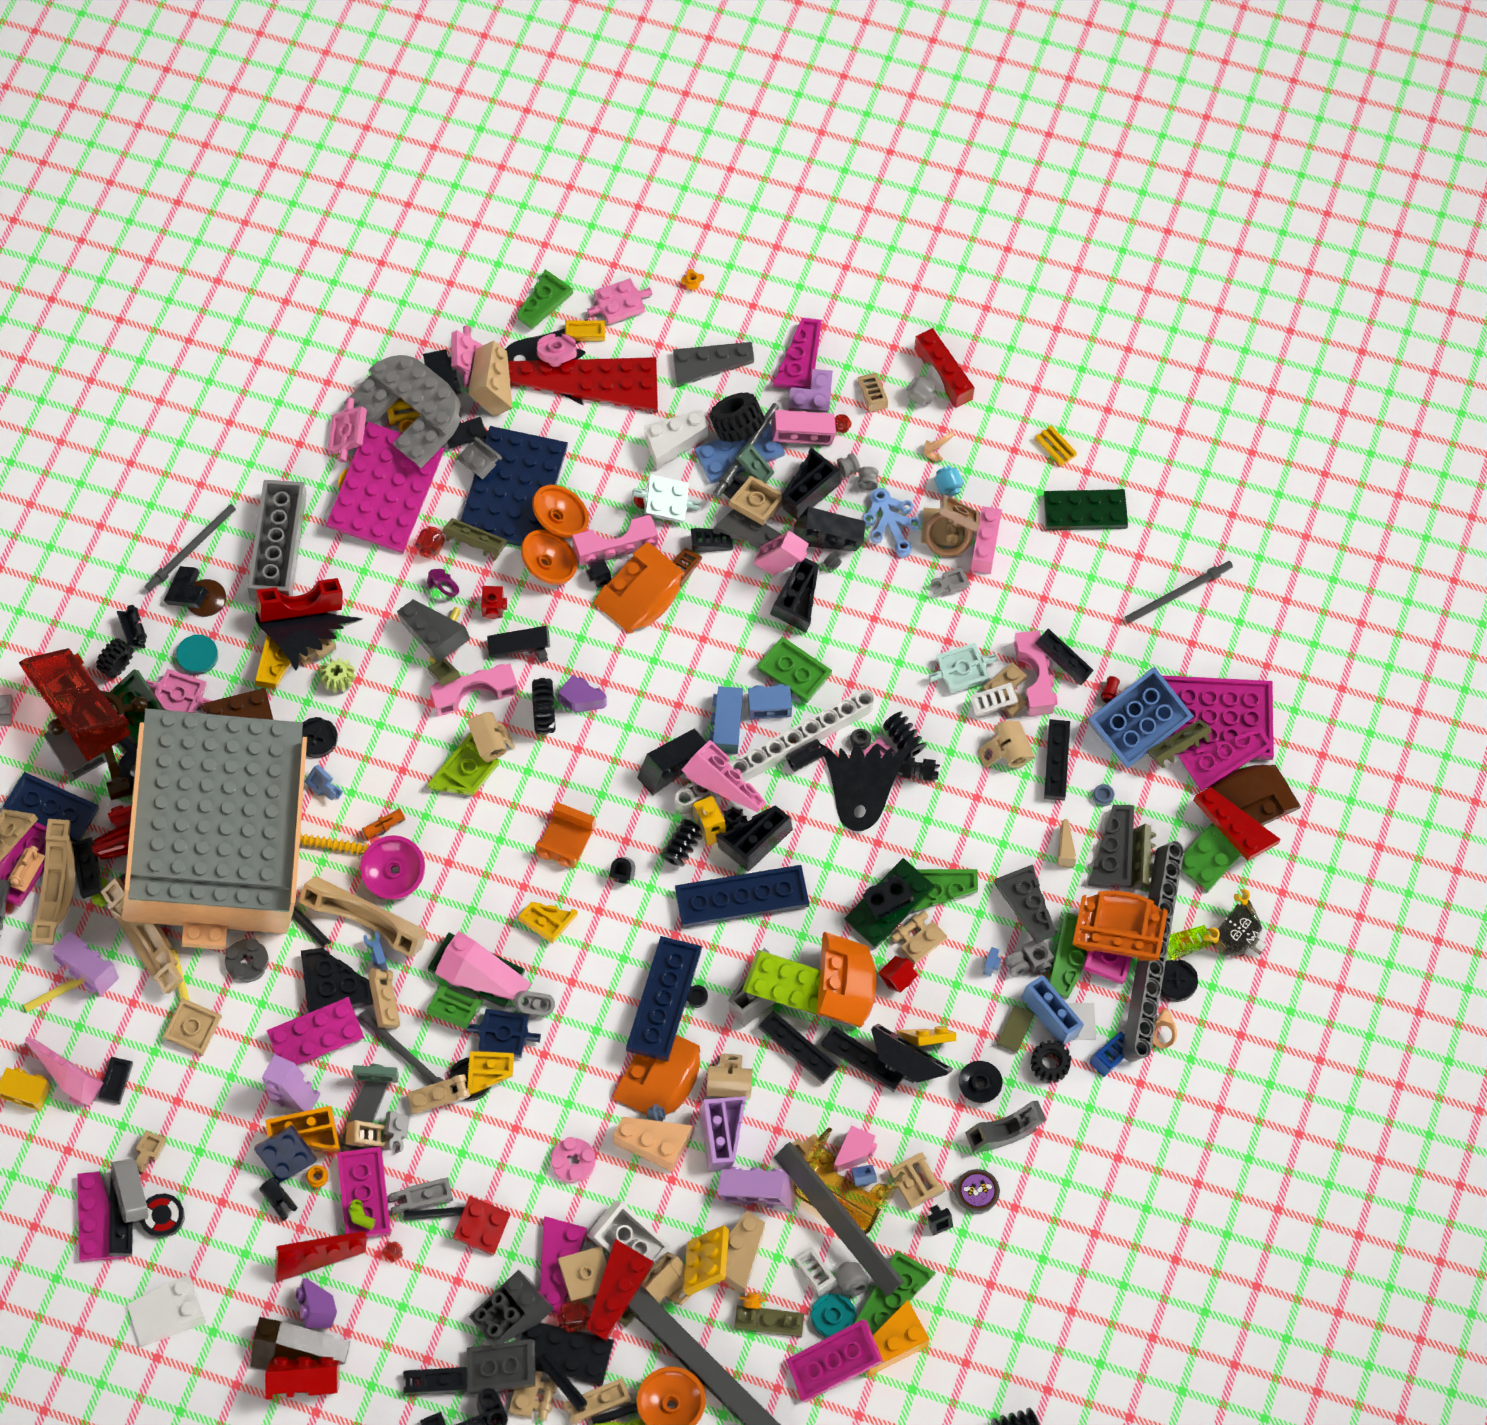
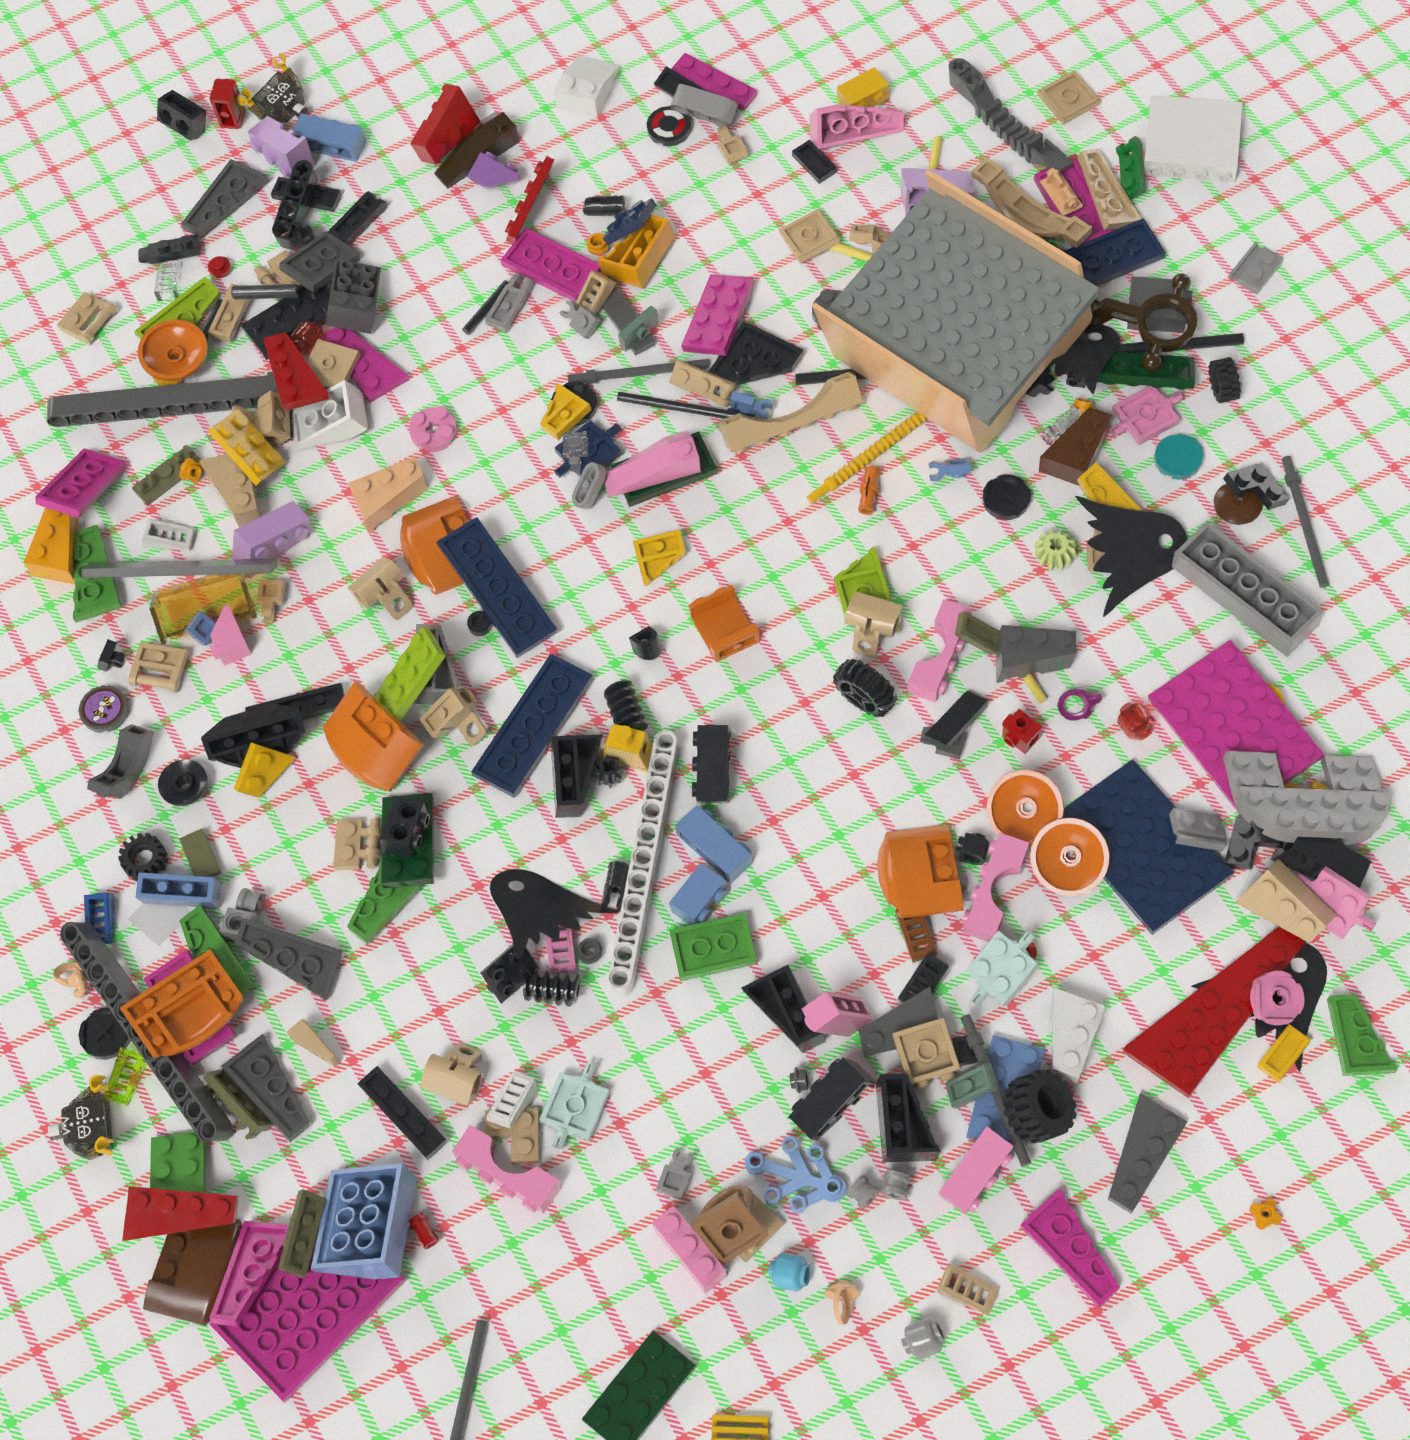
camera: 140 degrees right, 0 degrees up
clear red windscreen [19,648,131,762] -> none
black hinge [117,605,147,648] -> none
red arch [256,578,343,622] -> none
lavender wedge [262,1054,321,1112] -> none
bright pink plate [327,397,367,463] -> none
lime arm [348,1199,376,1230] -> none
dark pink dish [361,835,425,900] -> none
clear red plate [382,1241,403,1262] -> none
tan plate [407,1074,470,1114] -> none
bright green plate [427,984,483,1029] -> none
olive plate [442,518,507,560] -> none
red plate [452,1196,511,1256] -> none
medium lavender slope [558,674,607,713] -> none
bright pink plate [587,278,652,325] -> none
sand blue plate [647,1104,666,1122] -> none
bright pink wedge [682,740,766,813] -> none
lavender wedge [699,1096,747,1172] -> none
black plate [758,1010,839,1084] -> none
lavender plate [789,369,833,411] -> none
teal tile [811,1293,856,1338] -> none
clear red plate [835,414,852,433] -> none
light grey head [835,1262,869,1296] -> none
red brick [878,955,918,993] -> none
red arch [914,328,975,408] -> none
medium blue plate [983,947,1002,976] -> none
black tile [1035,628,1094,685] -> none
sand blue tile [1093,784,1115,806] -> none
none -> tan piece [419,686,488,746]
none -> clear plate [563,431,588,472]
none -> black bar [617,392,756,419]

